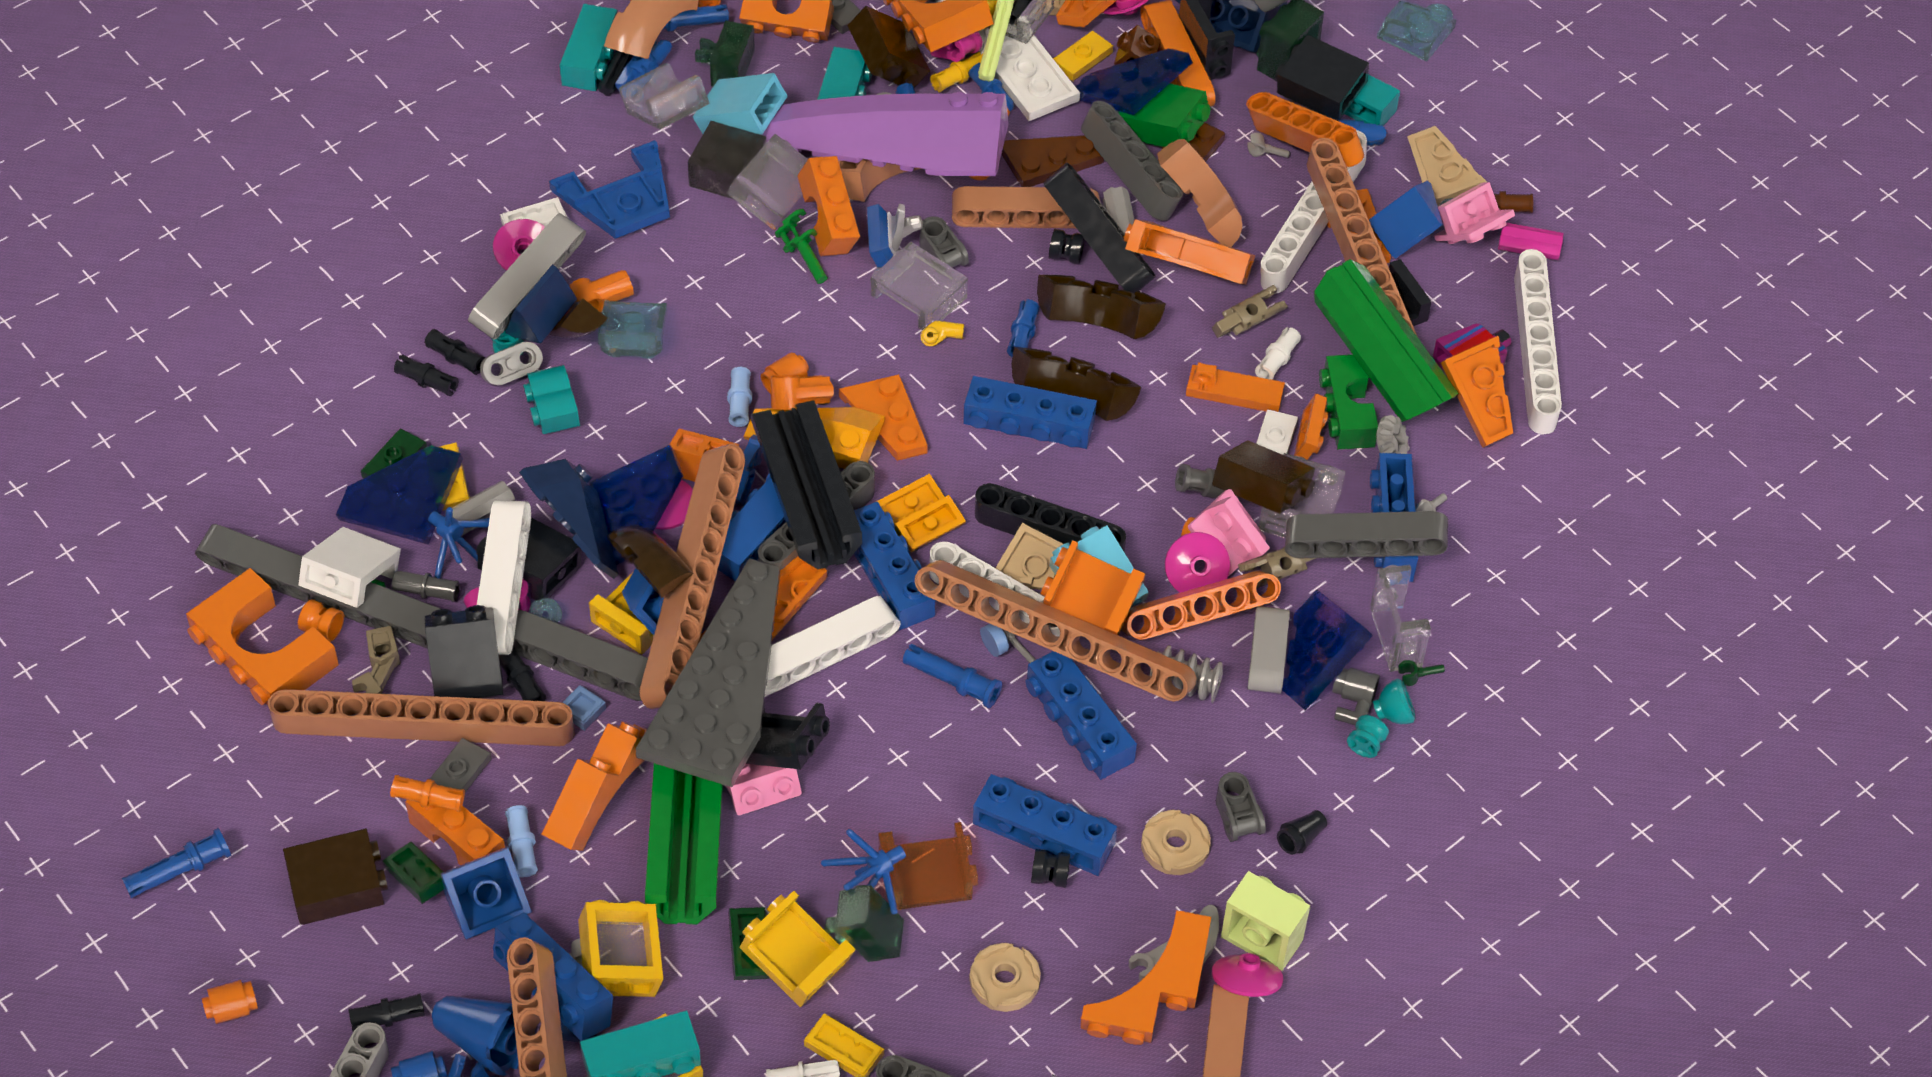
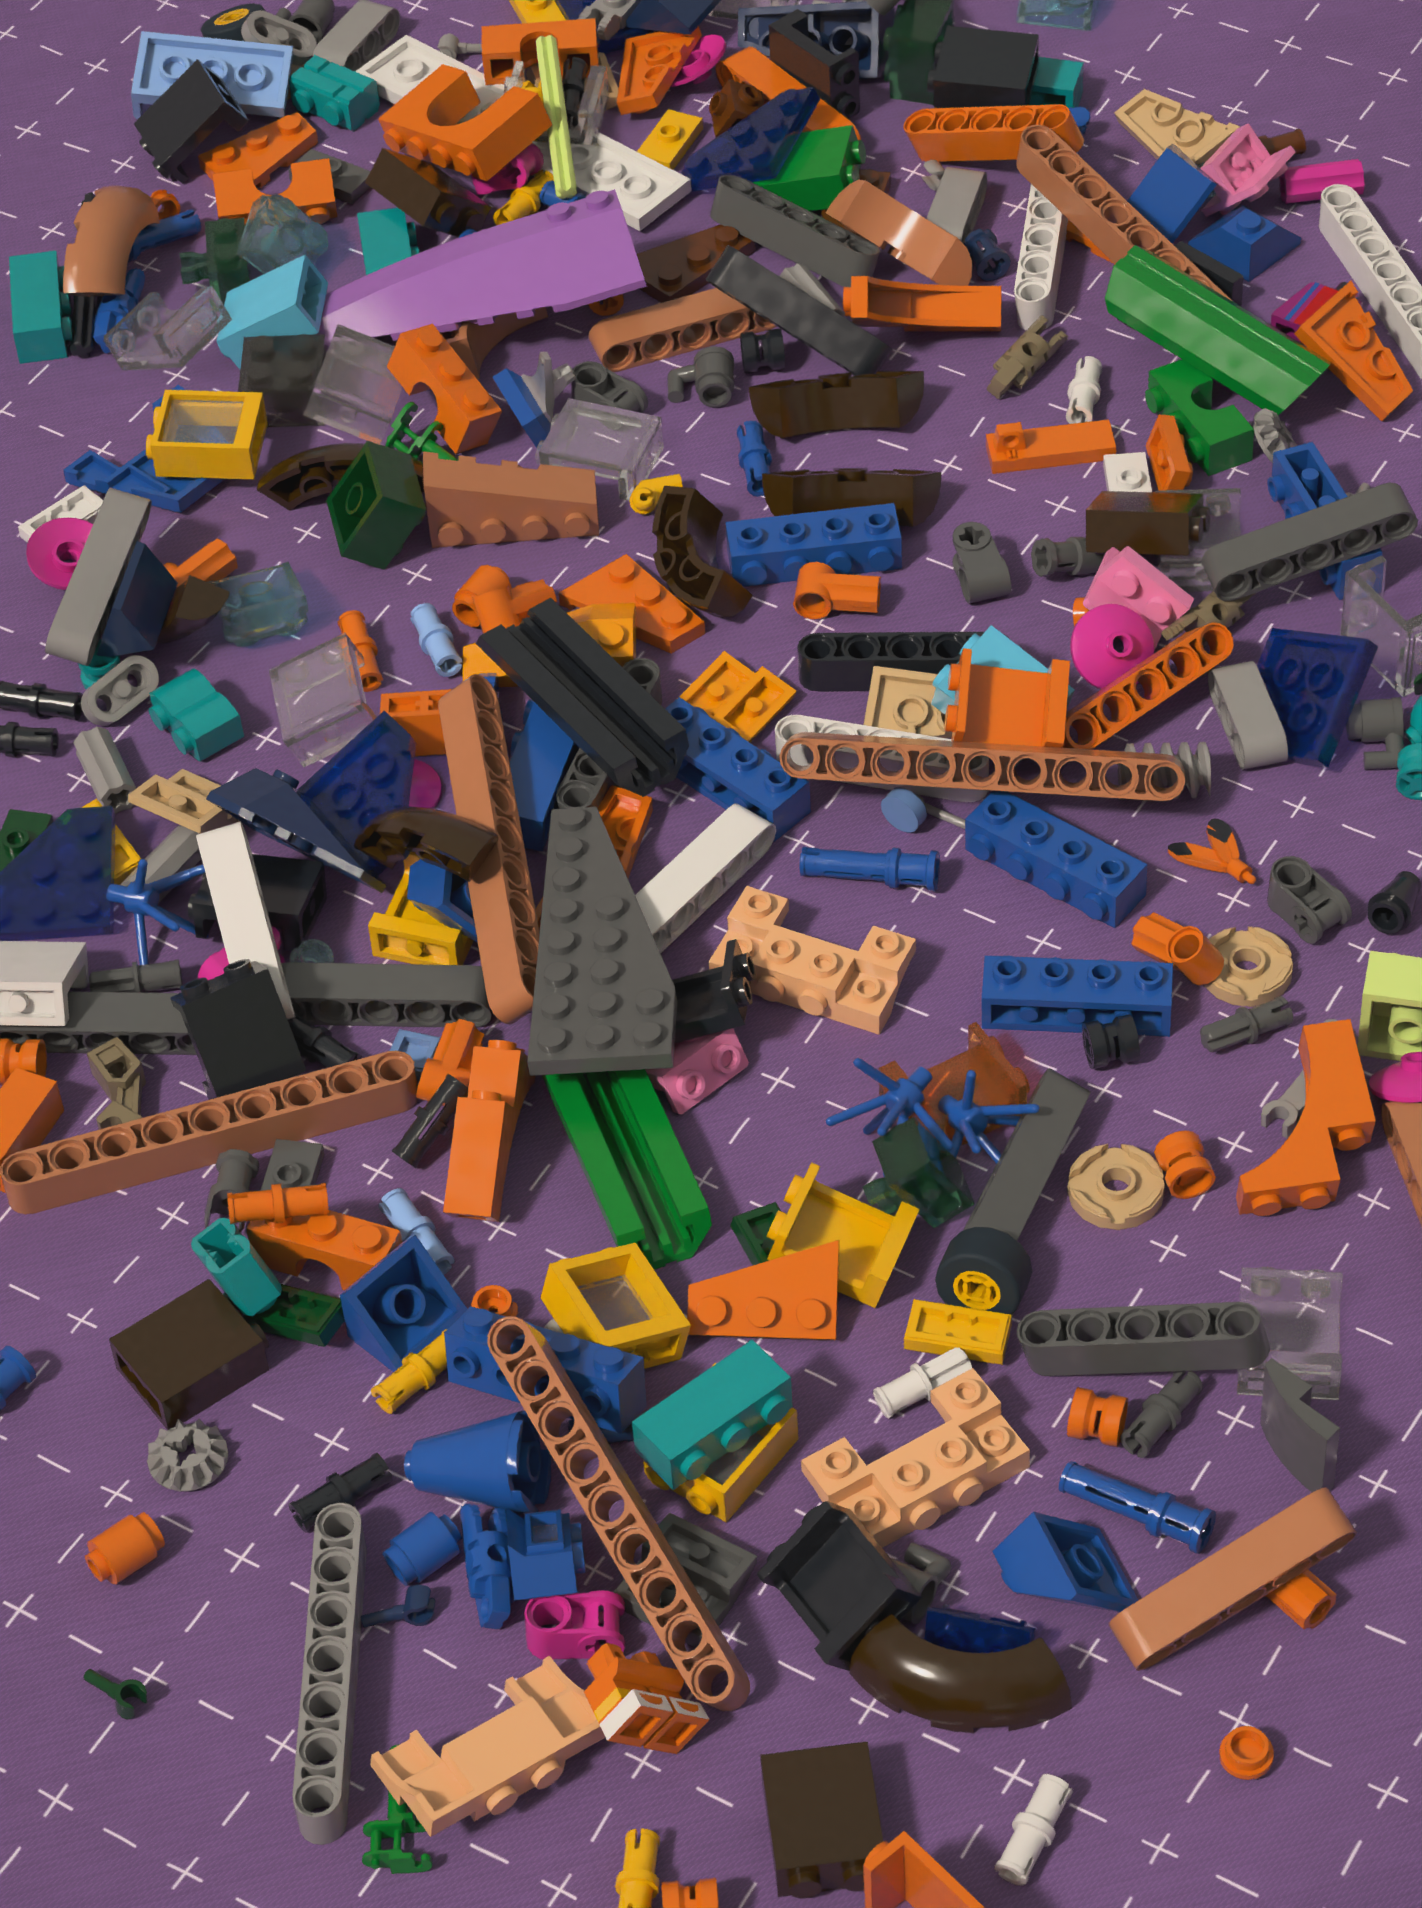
camera: 15 degrees left, 5 degrees down
none -> light grey axle [73,726,136,814]
none -> tan slope [128,769,240,834]
none -> yellow window [146,390,268,480]
none -> light grey gear [147,1418,228,1491]
none -> teal brick [191,1218,282,1316]
none -> dark grey piece [204,1149,259,1232]
none -> clear light blue slope [236,194,329,274]
none -> dark brown brick [257,443,424,511]
none -> clear panel [269,633,381,767]
none -> dark green brick [326,440,426,570]
none -> orange pin [337,610,383,692]
none -> yellow pin [371,1329,447,1414]
none -> black pin [392,1074,468,1169]
none -> orange piece [416,1019,484,1106]
none -> nougat wedge [423,451,599,548]
none -> orange plate [471,1285,518,1317]
none -> dark brown brick [652,485,753,617]
none -> dark grey piece [667,346,734,407]
none -> orange wing [687,1240,840,1340]
none -> light nougat bracket [709,886,916,1035]
none -> orange piece [793,562,881,619]
none -> light grey beam [926,167,987,244]
none -> black wheel [935,1227,1032,1315]
none -> blue plant [937,1070,1040,1190]
none -> dark grey piece [952,522,1011,604]
none -> dark grey beam [963,1068,1091,1240]
none -> dark blue bush [964,229,1011,281]
none -> orange piece [1131,912,1224,985]
none -> orange wheel [1154,1130,1216,1199]
none -> orange piece [1168,819,1256,884]
none -> blue slope [1188,204,1301,282]
none -> dark grey axle [1200,996,1293,1053]

